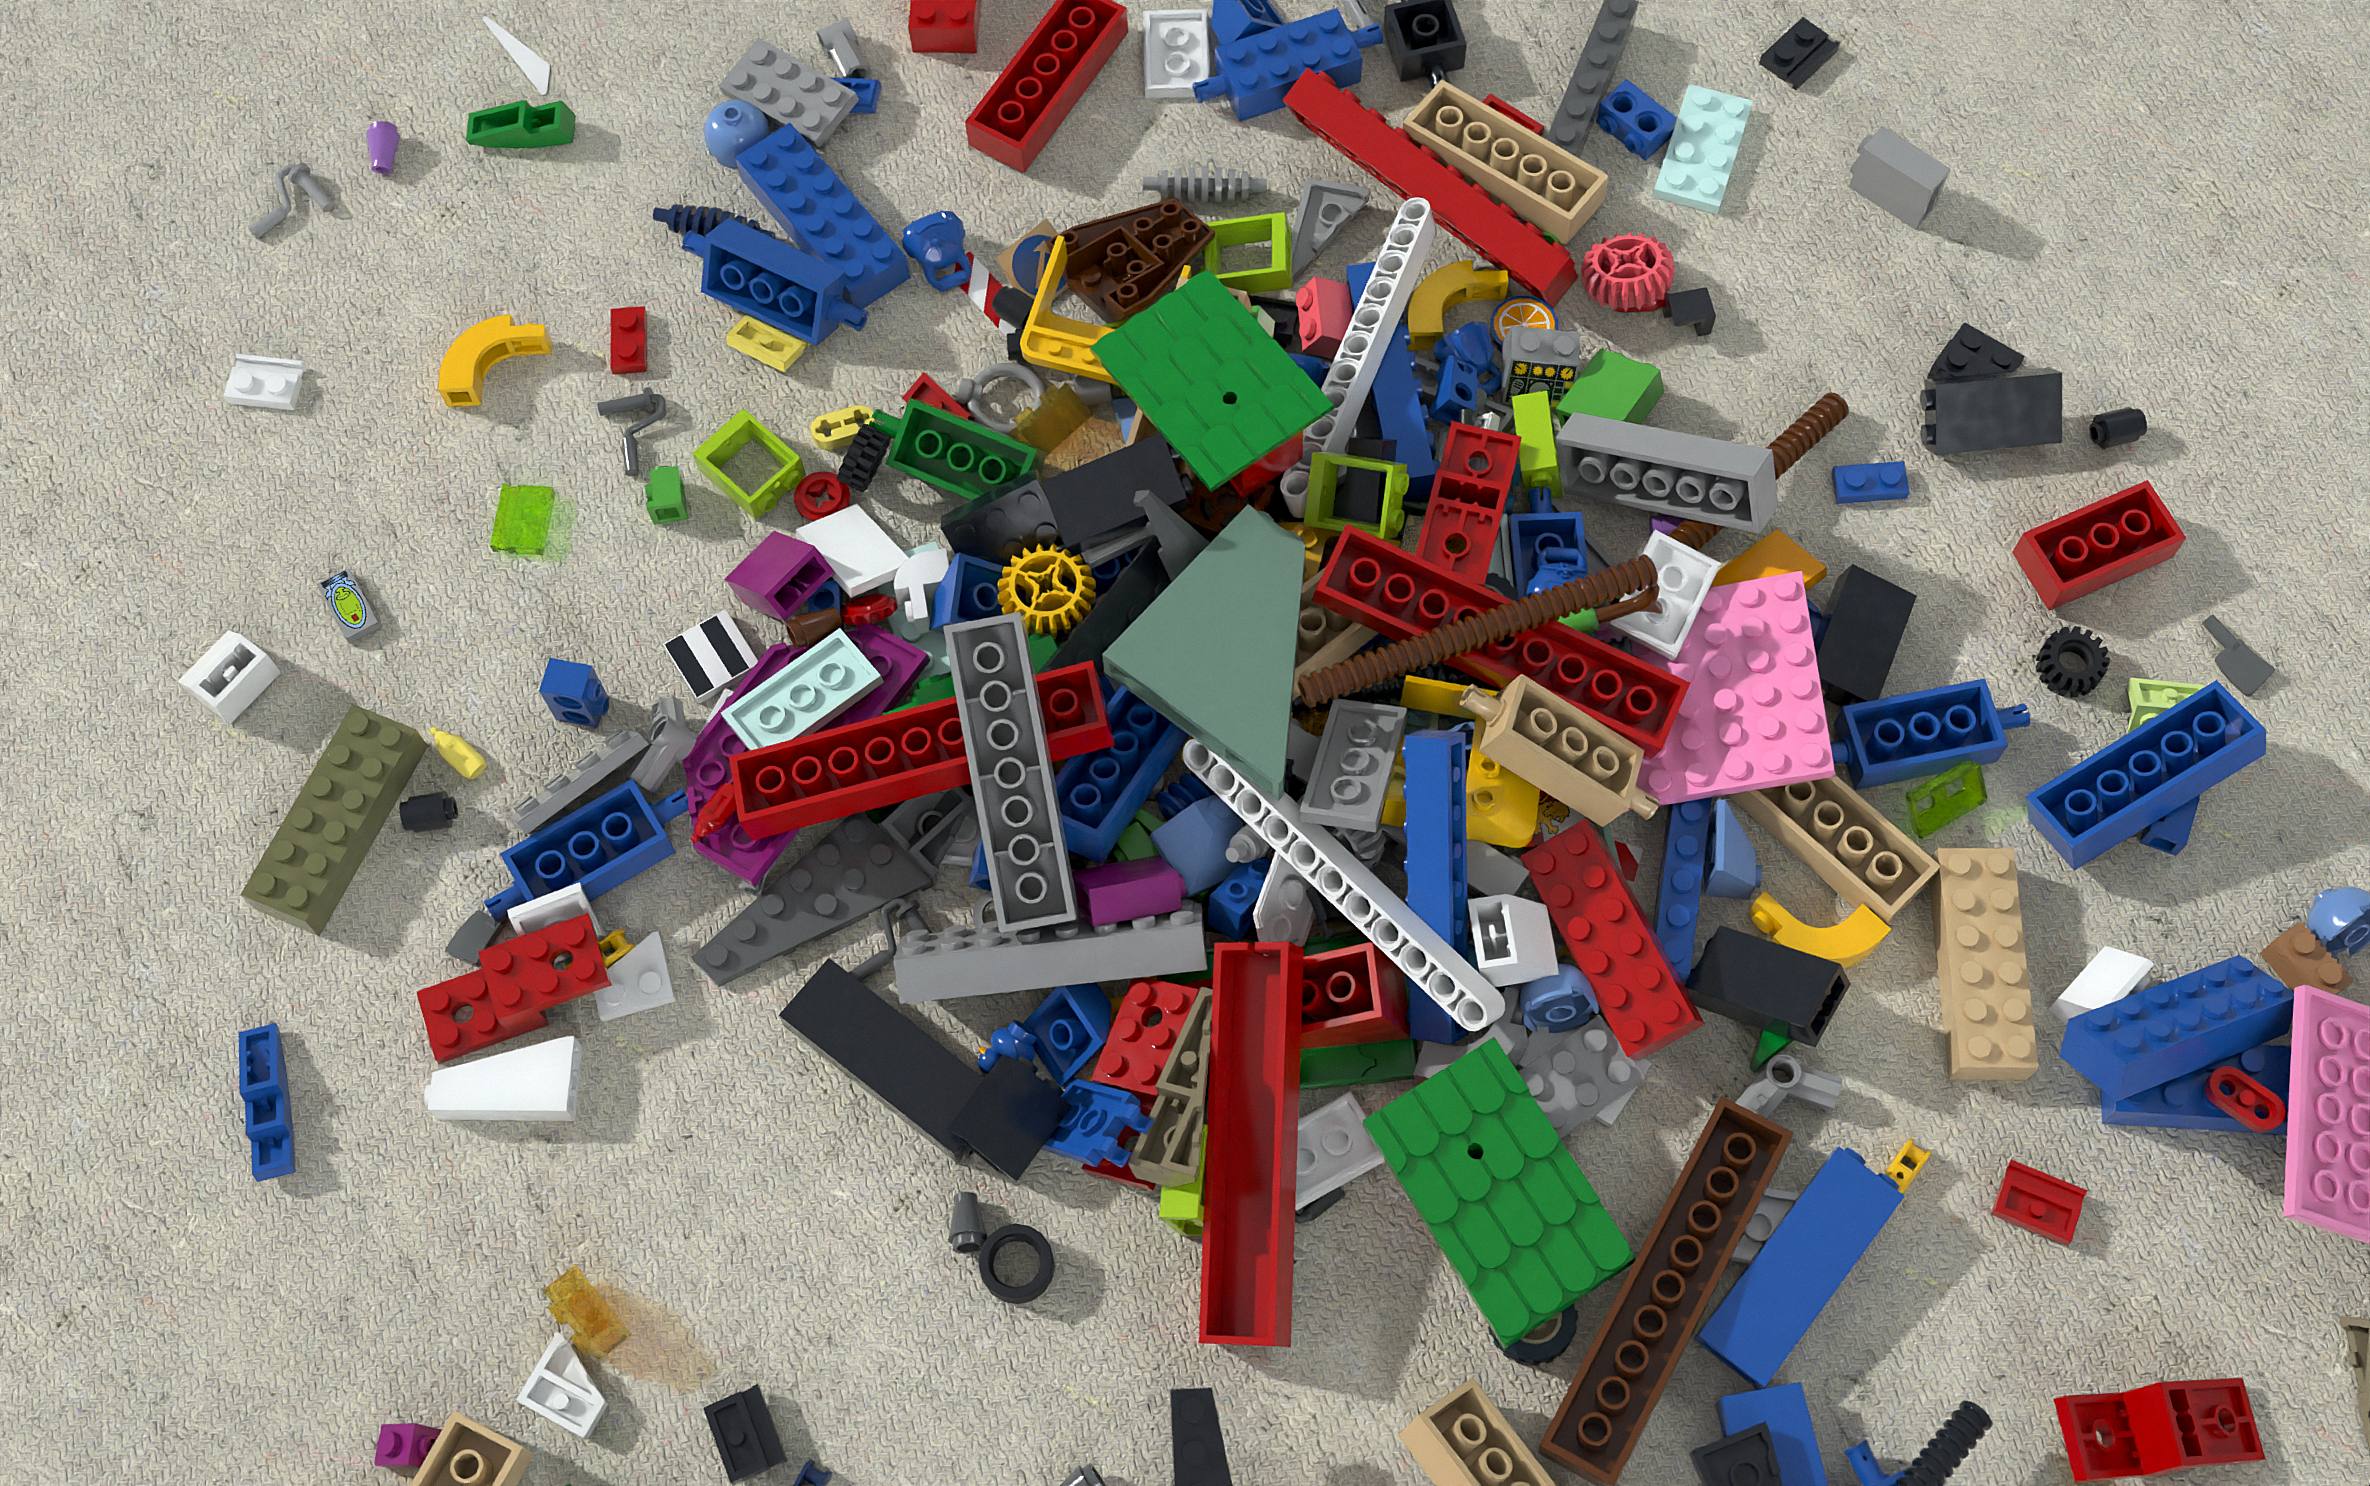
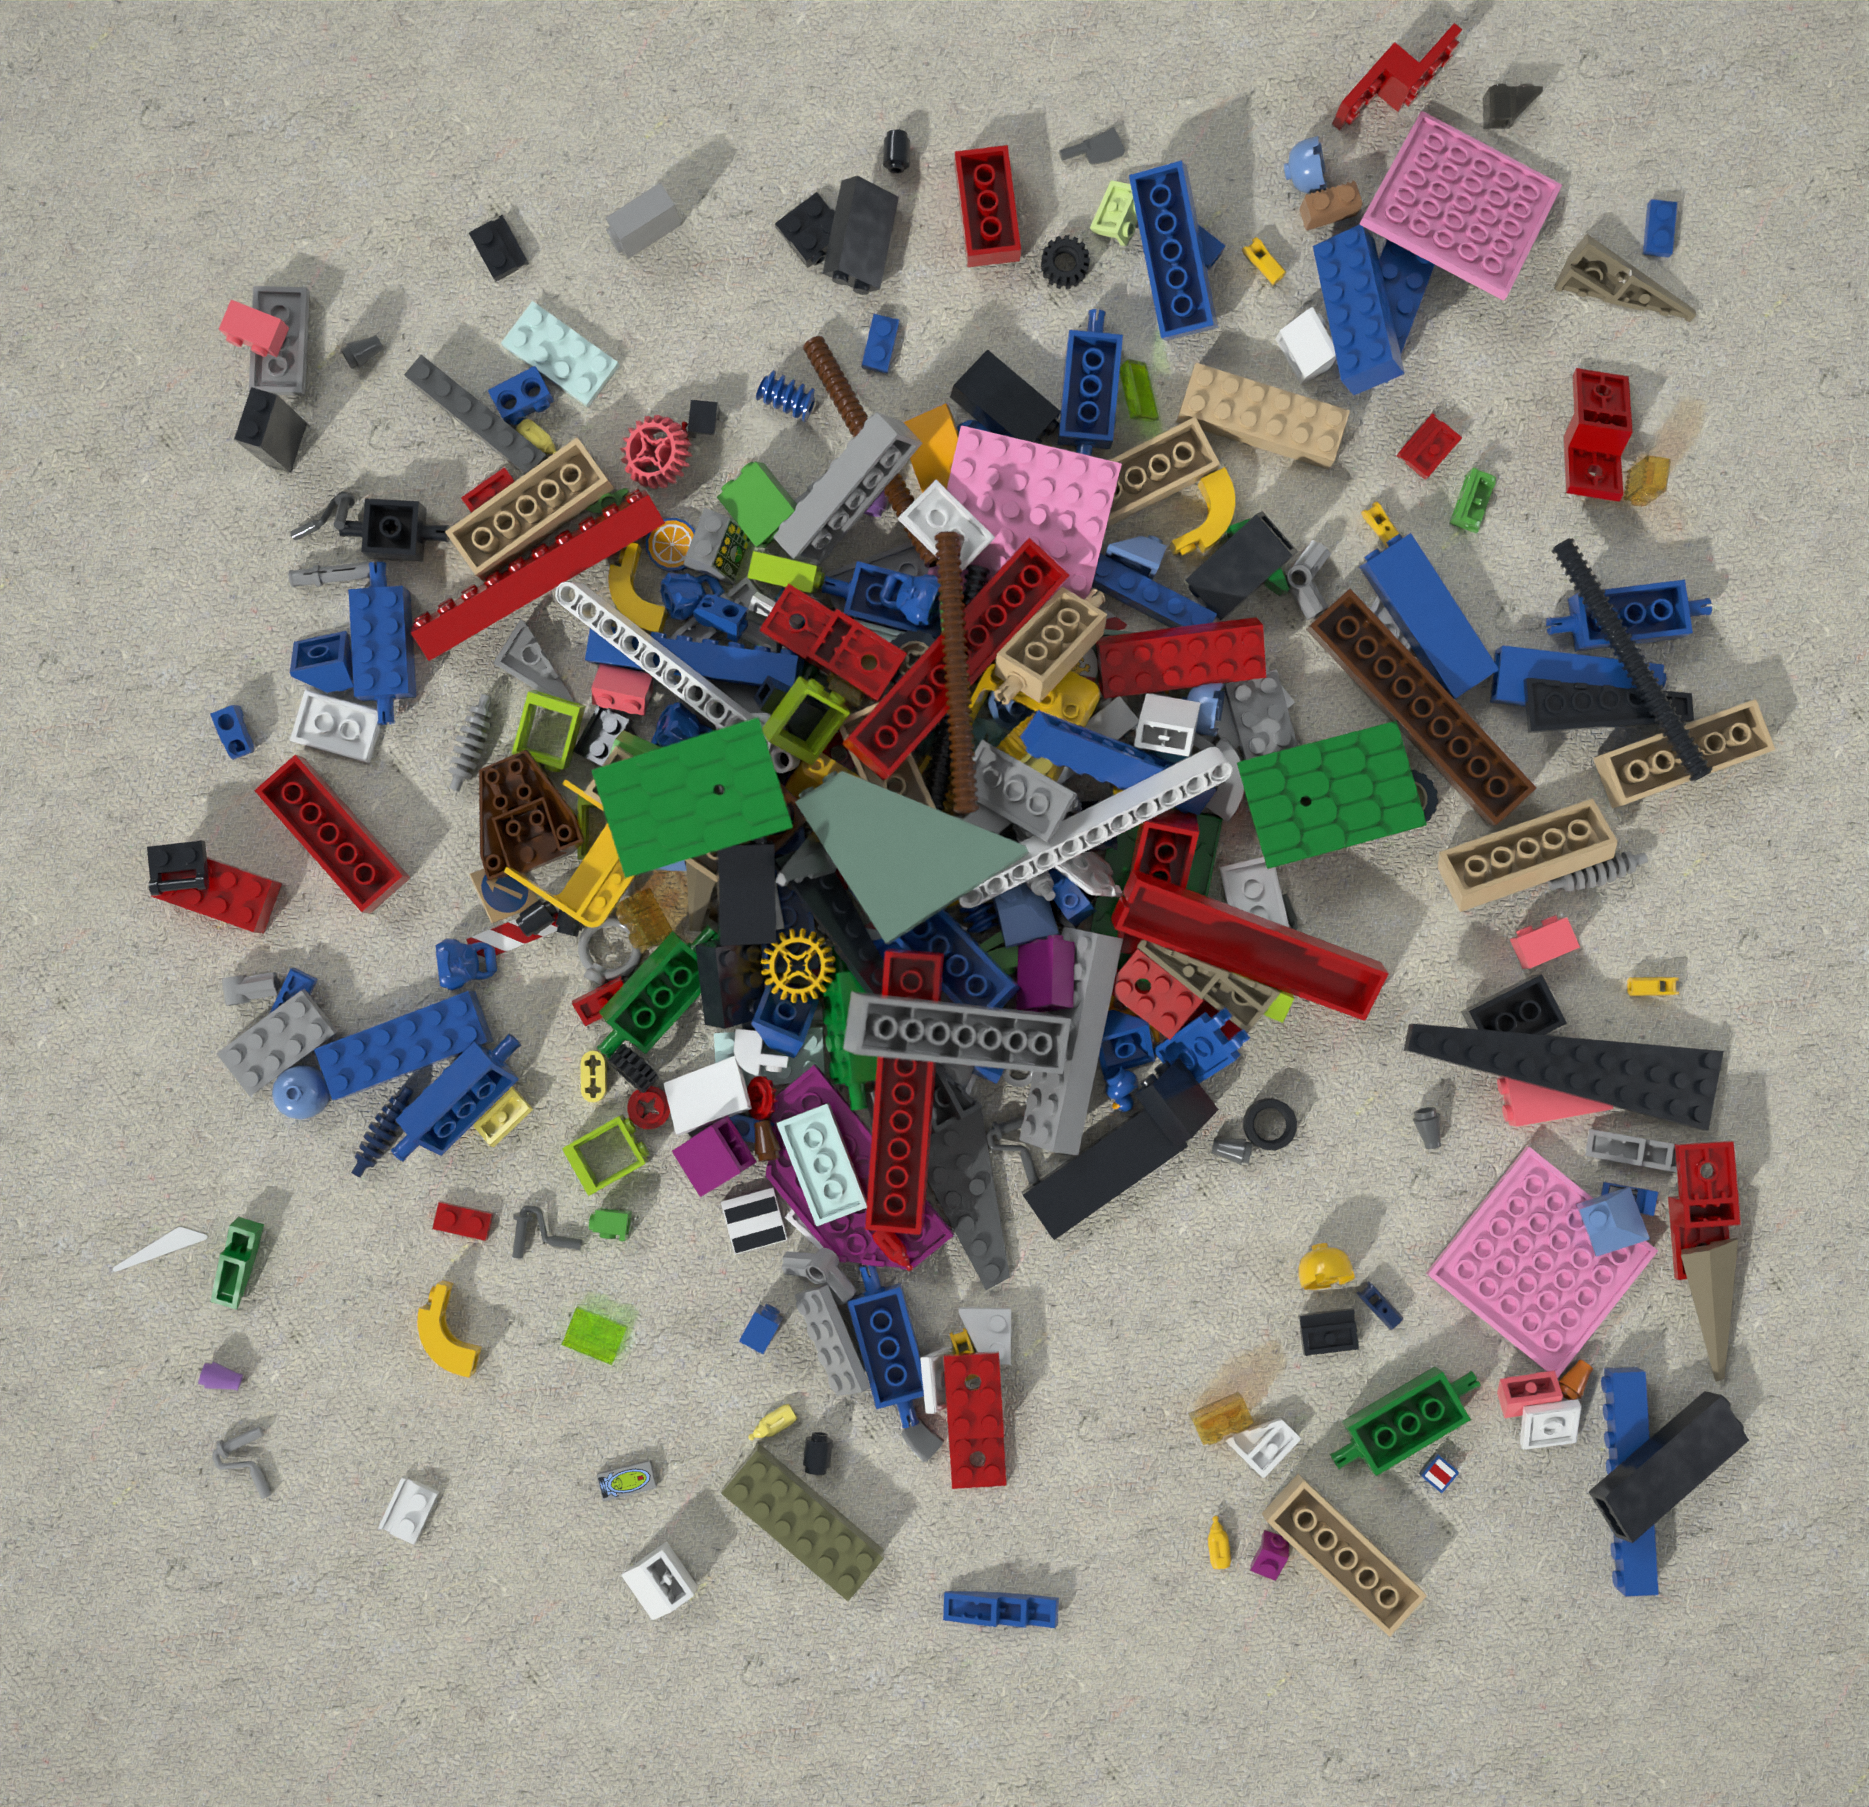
camera: 75 degrees left, 20 degrees up
white slope [424,1036,583,1121] -> none
red plate [2205,1066,2285,1133] -> none
none -> light yellow piece [516,418,557,454]
none -> blue piece [756,370,815,422]
none -> yellow piece [1207,1516,1231,1569]
none -> yellow bar [1242,237,1287,285]
none -> yellow cylinder [1298,1243,1355,1290]
none -> bright green hinge [1449,467,1496,534]

